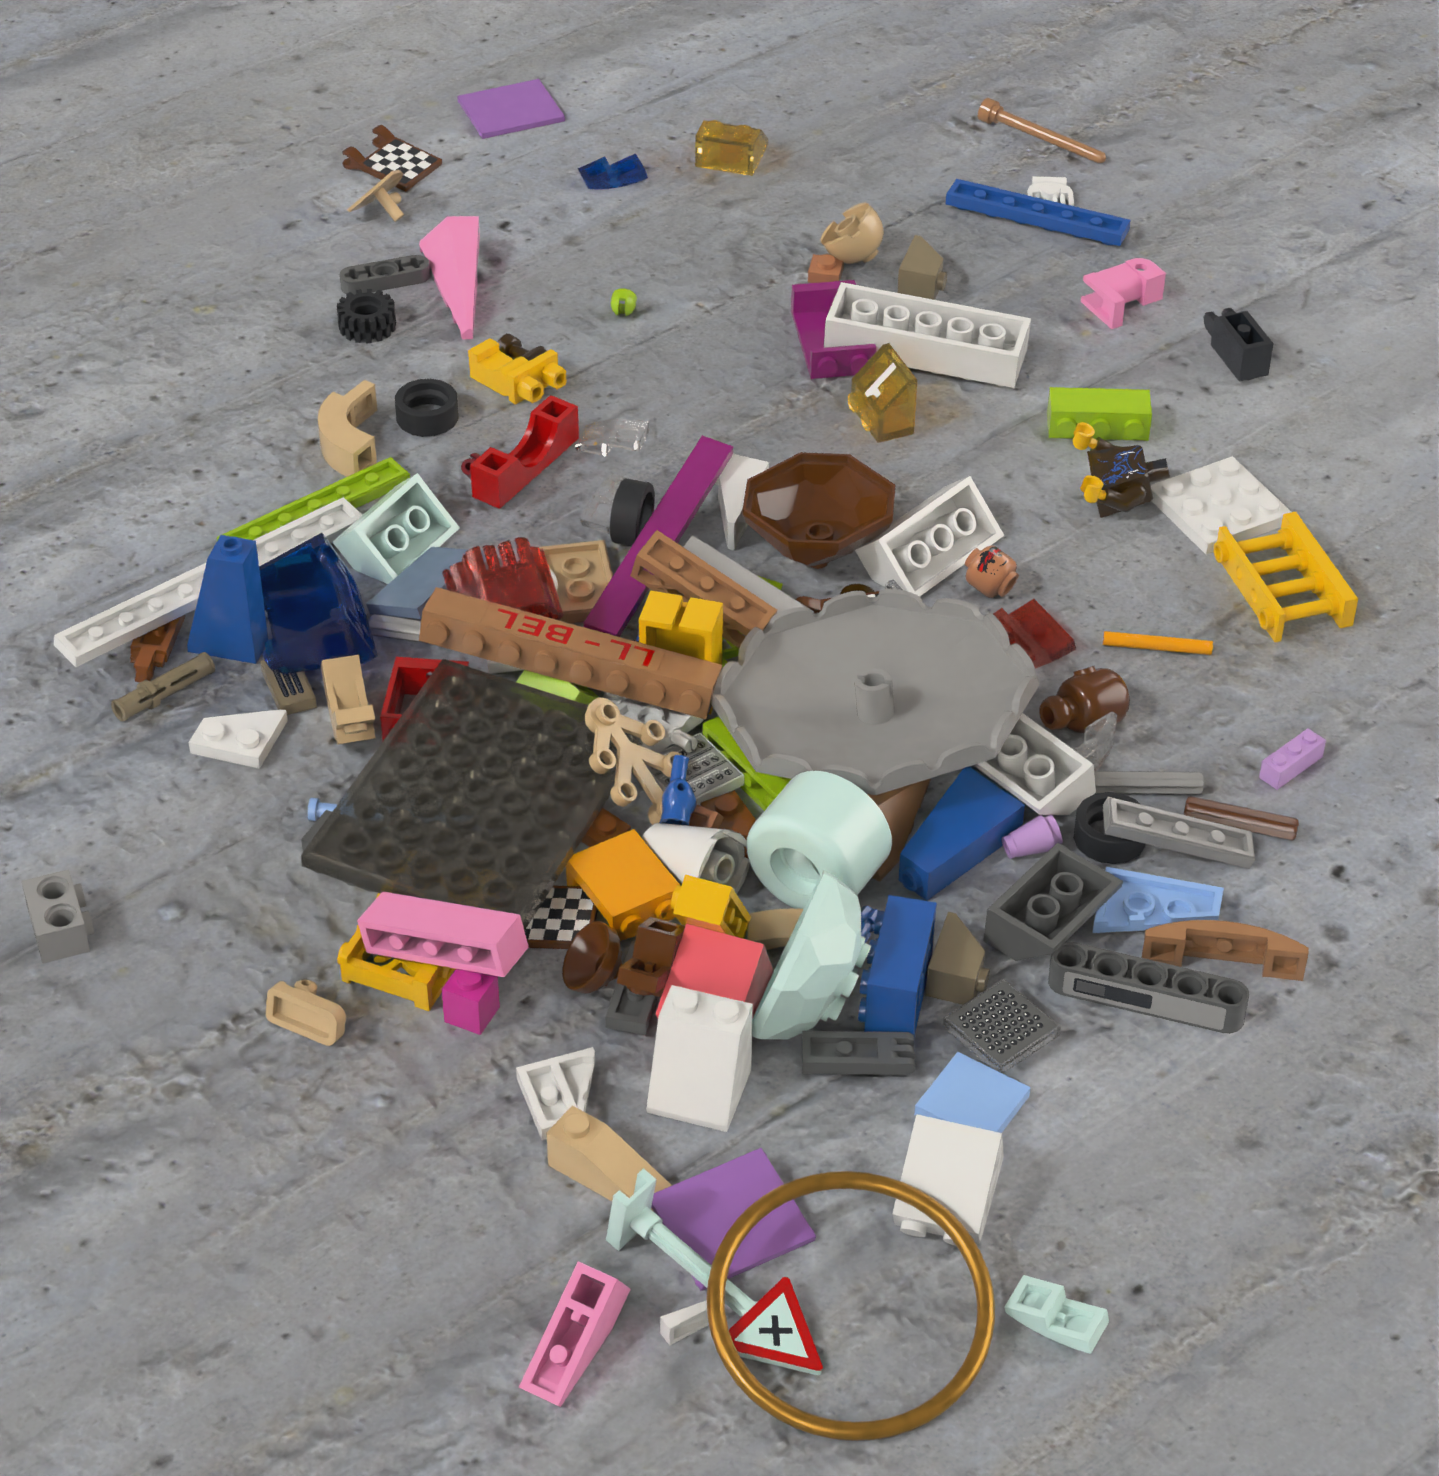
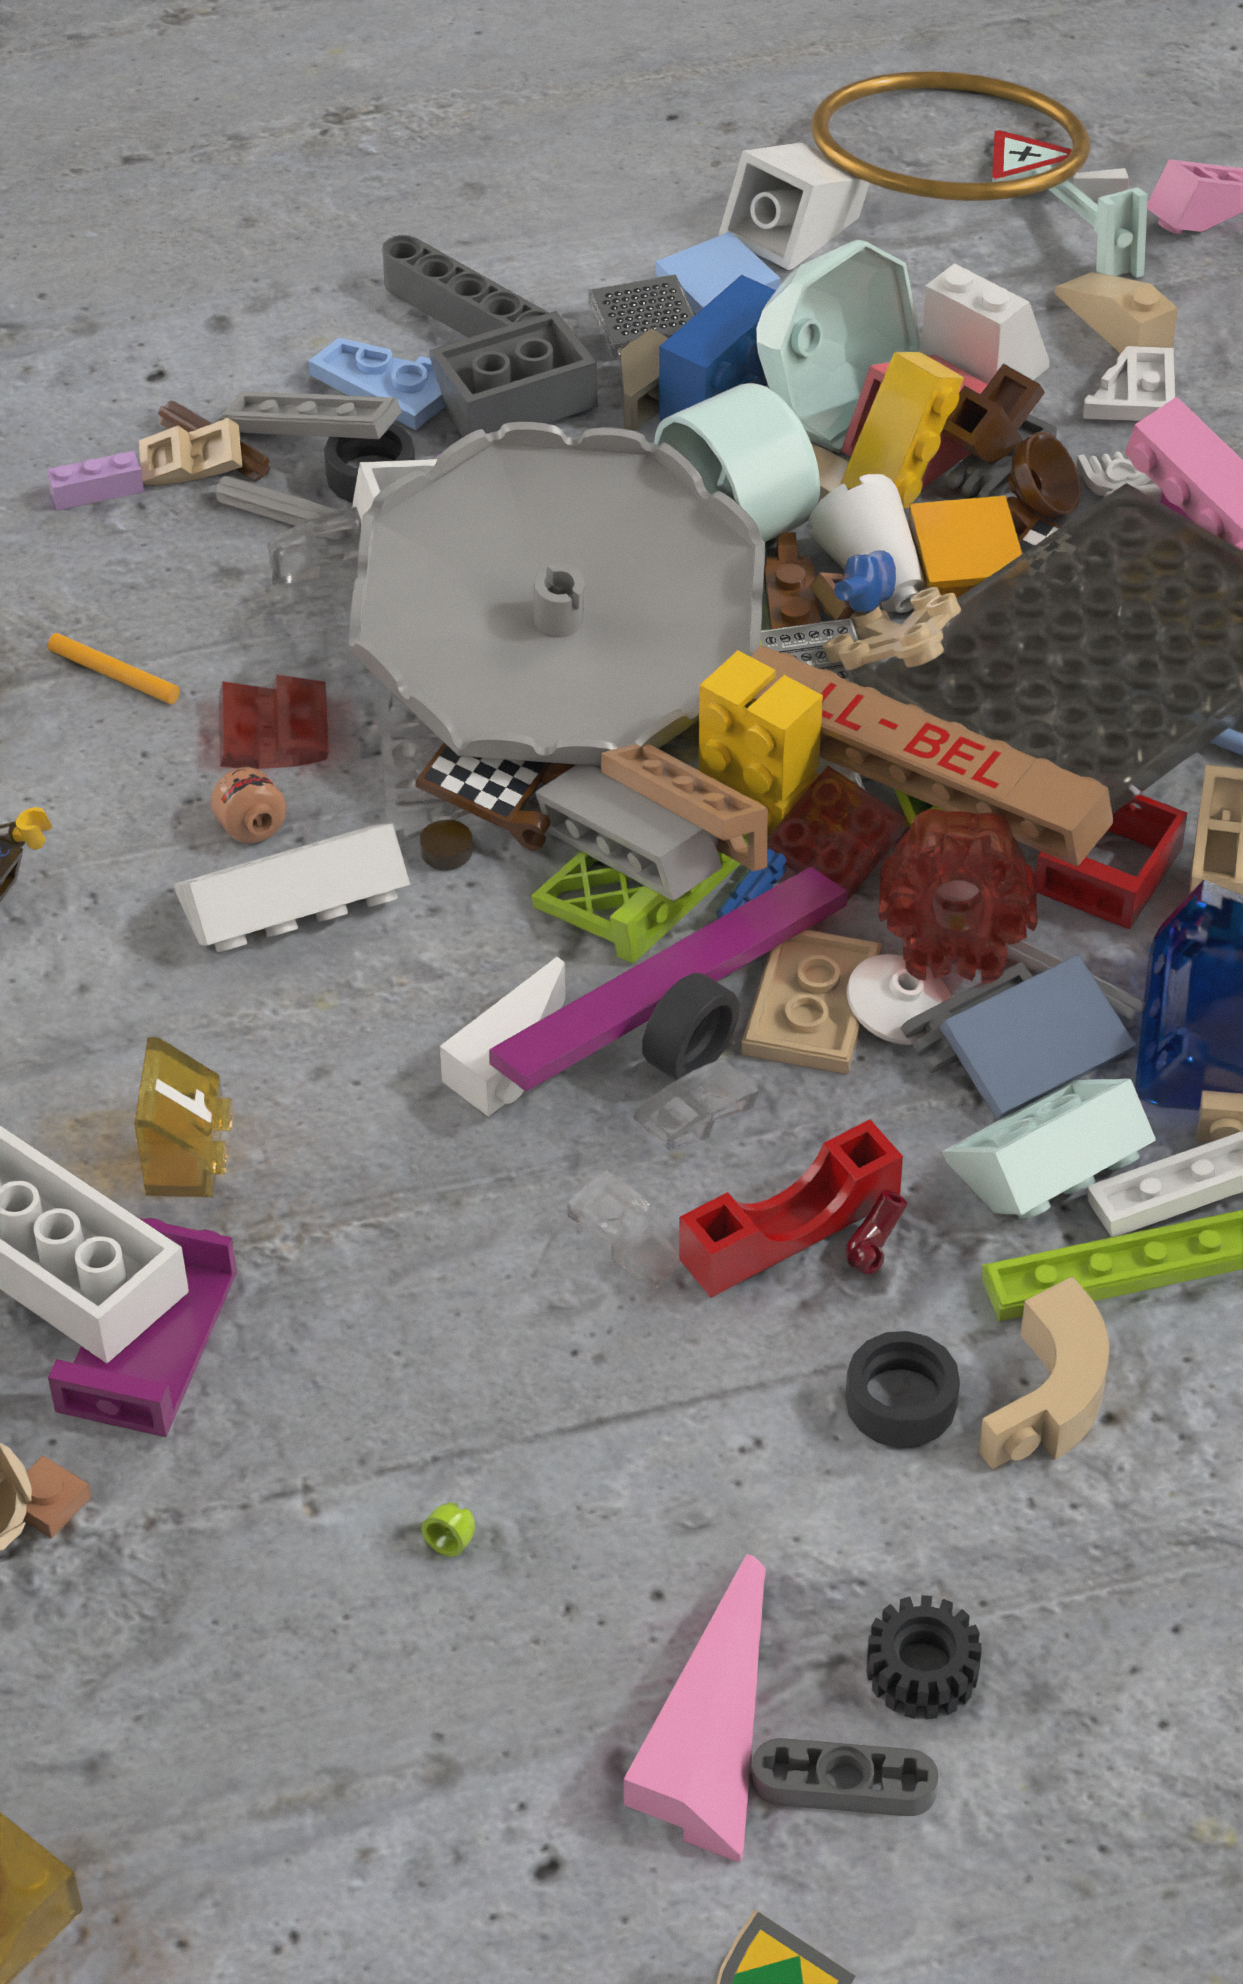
camera: 155 degrees left, 5 degrees up
yellow hips [468,334,567,405] -> none
clear blue slope [578,153,648,189] -> none
medium lavender piece [651,1148,816,1291] -> none
reddish brown rock [743,452,896,569] -> none
light aqua slope [1004,1275,1109,1354] -> none
reddish brown piece [1039,666,1130,735] -> none
medium nougat slope [1141,920,1309,981] -> none
none -> tan slope [139,418,242,486]
none -> white piece [1076,452,1161,511]

